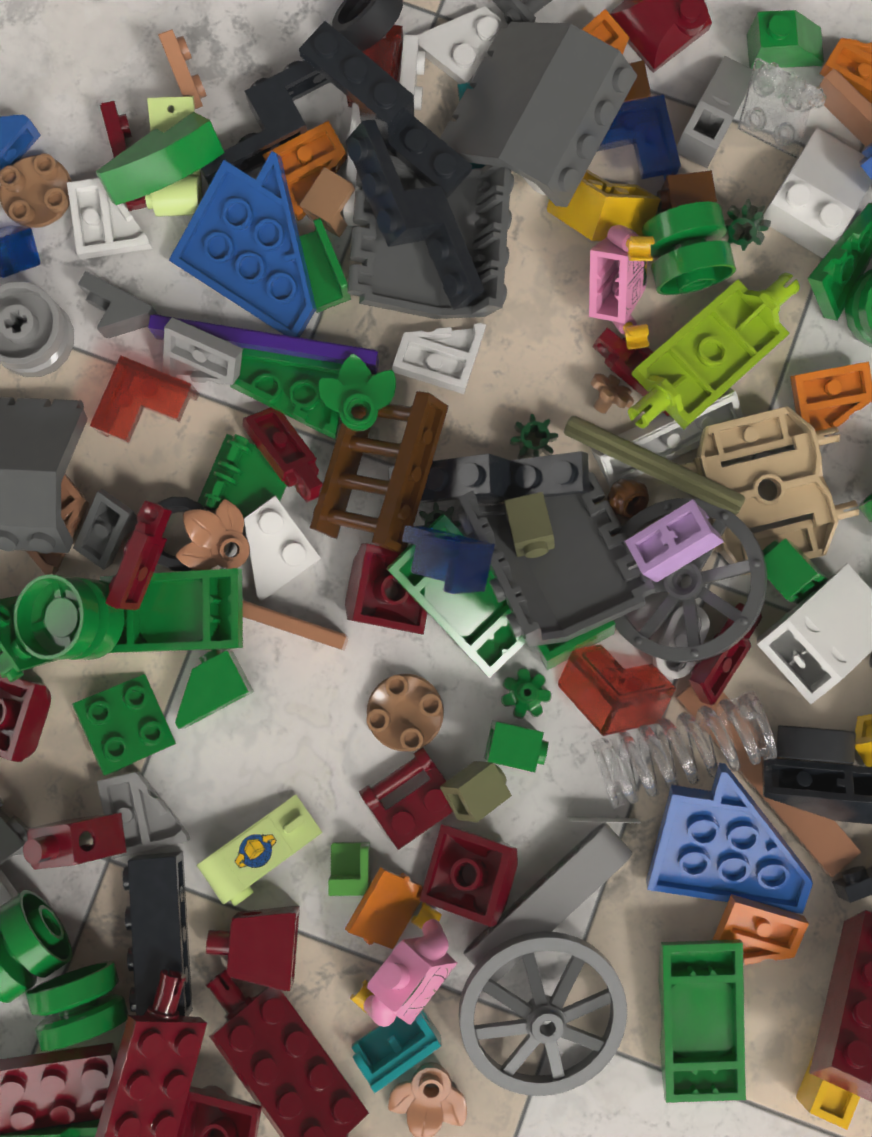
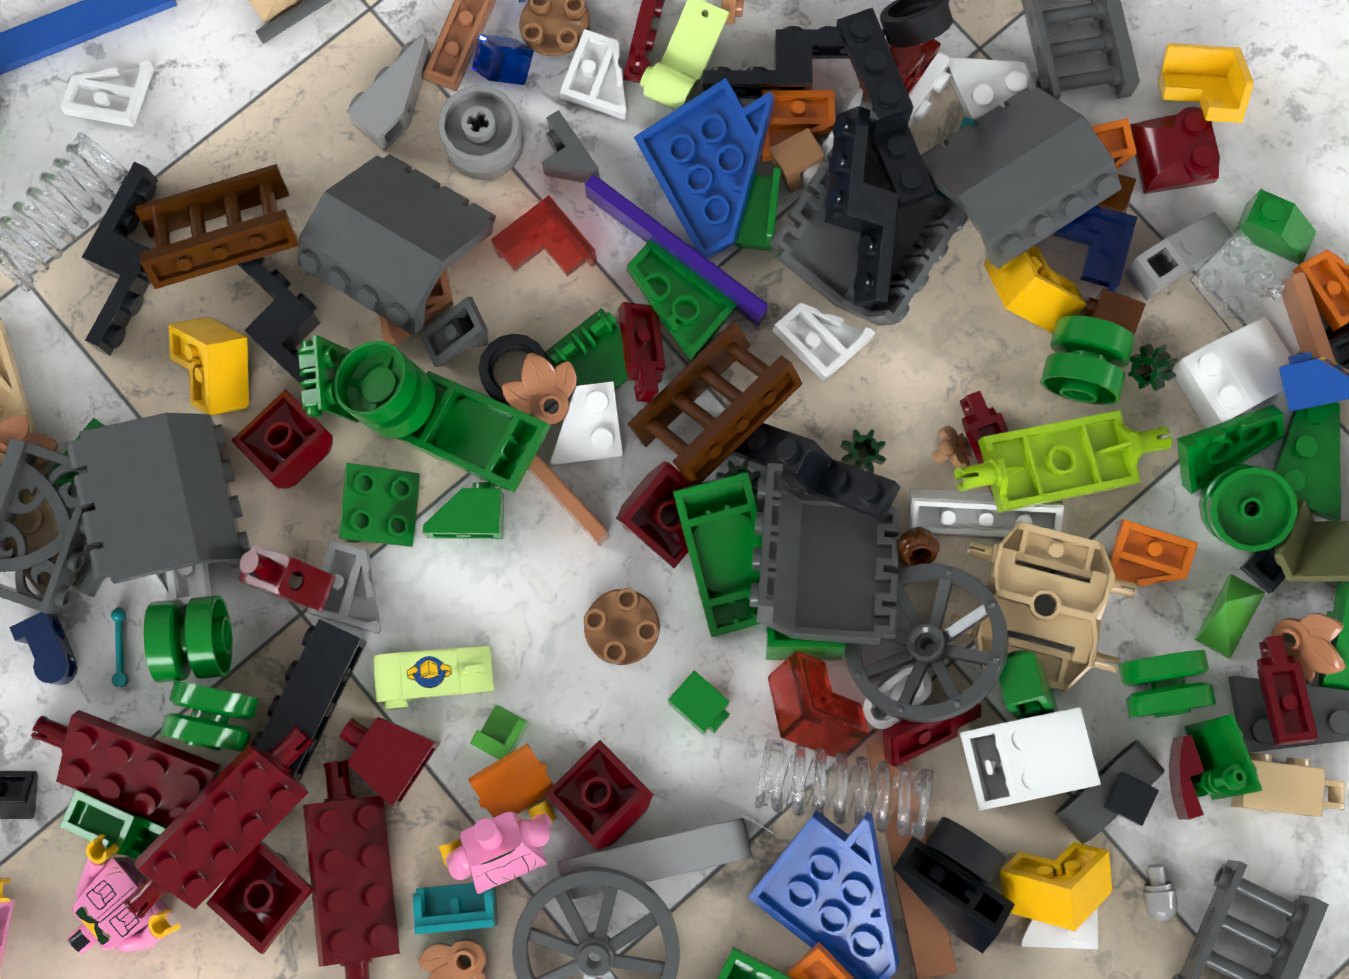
camera: 35 degrees right, 5 degrees down
green slope [95,112,225,205] -> none
dark red hinge [105,500,172,610] -> none
light grey wing [162,317,243,385] -> none
green plate [319,354,396,431] -> none
dark red plate [359,747,453,850] -> none
clear blue panel [402,525,495,594] -> none
olive brick [440,761,512,823] -> none
green plant [501,668,552,719] -> none
olive brick [504,492,555,558] -> none
olive axle [564,416,745,515] -> none
bright pink torso [589,225,655,349] -> none
lavender hinge [625,499,724,582] -> none

